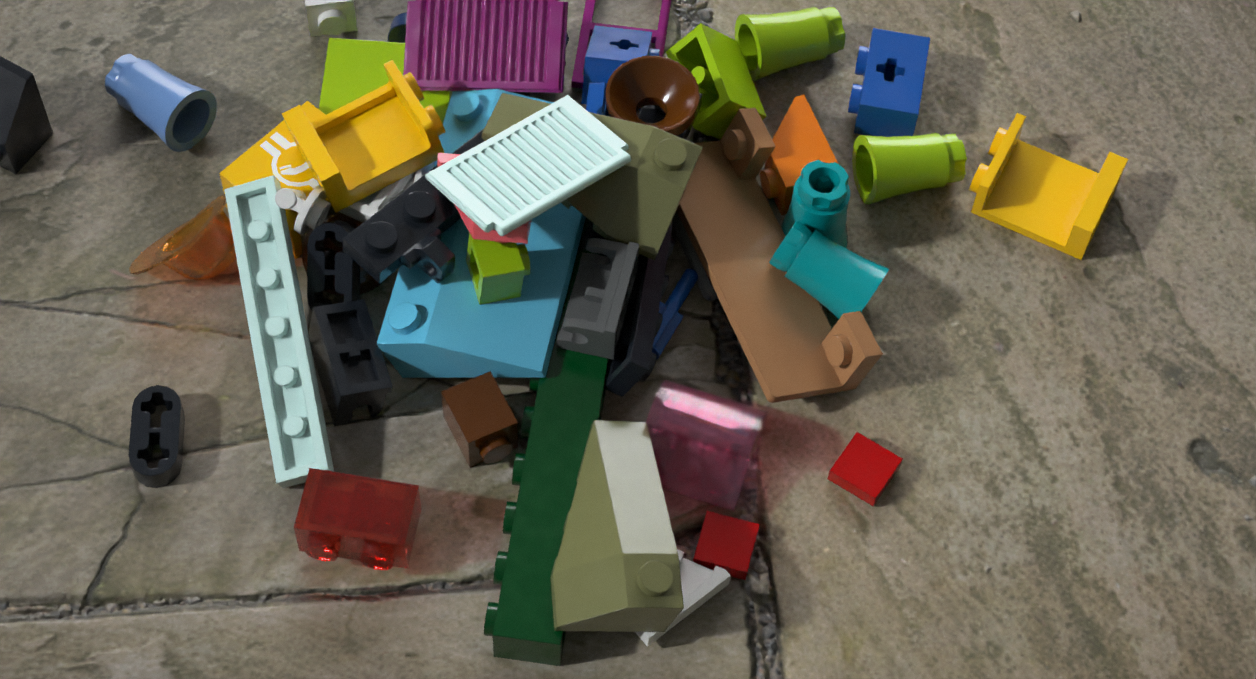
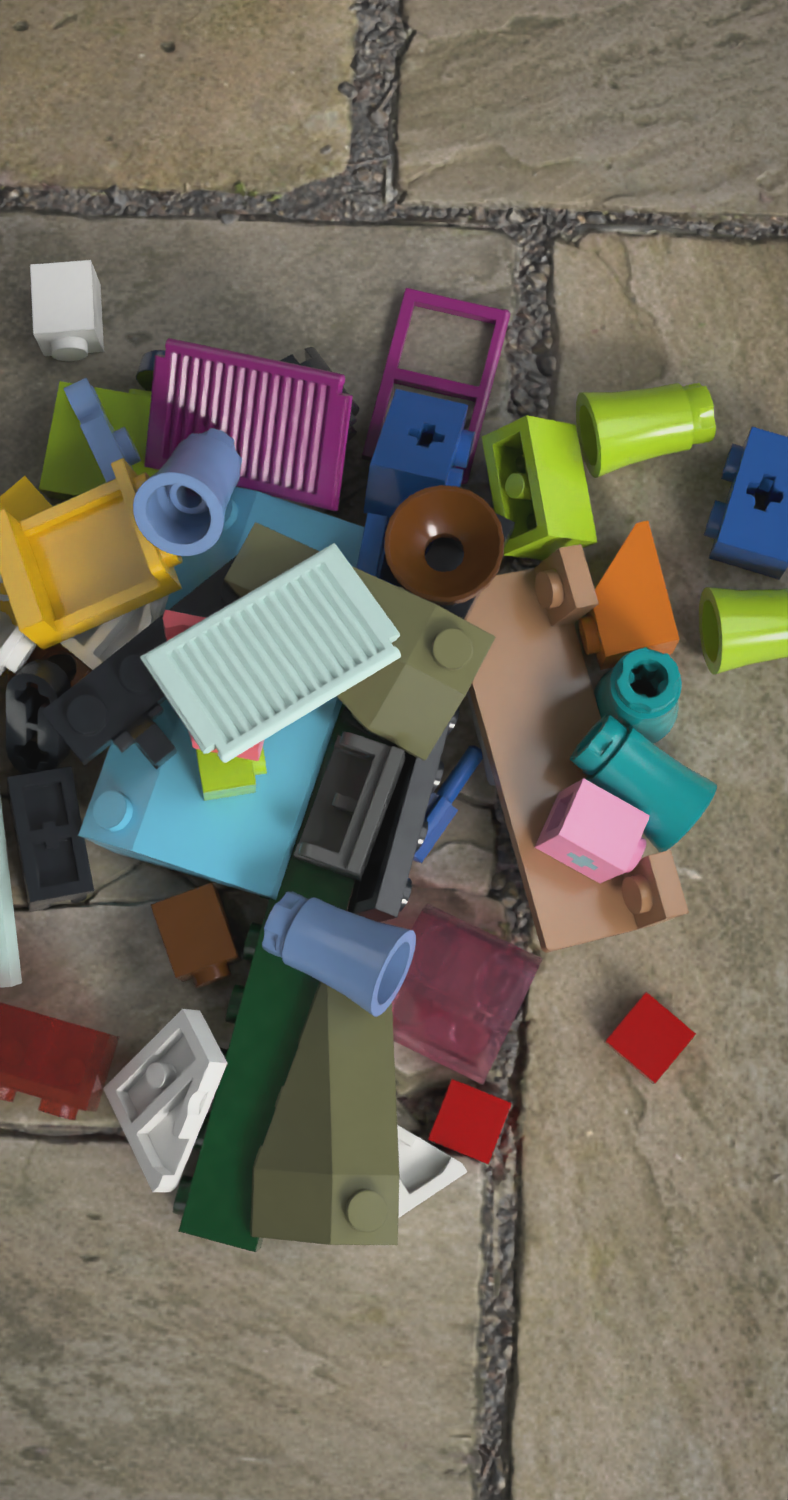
camera: 15 degrees right, 20 degrees up
none -> medium blue plate [63,378,141,482]
none -> white wing [103,1009,227,1192]
none -> medium blue plant [133,428,242,556]
none -> medium blue plant [262,892,416,1017]
none -> bright pink brick [535,778,650,884]

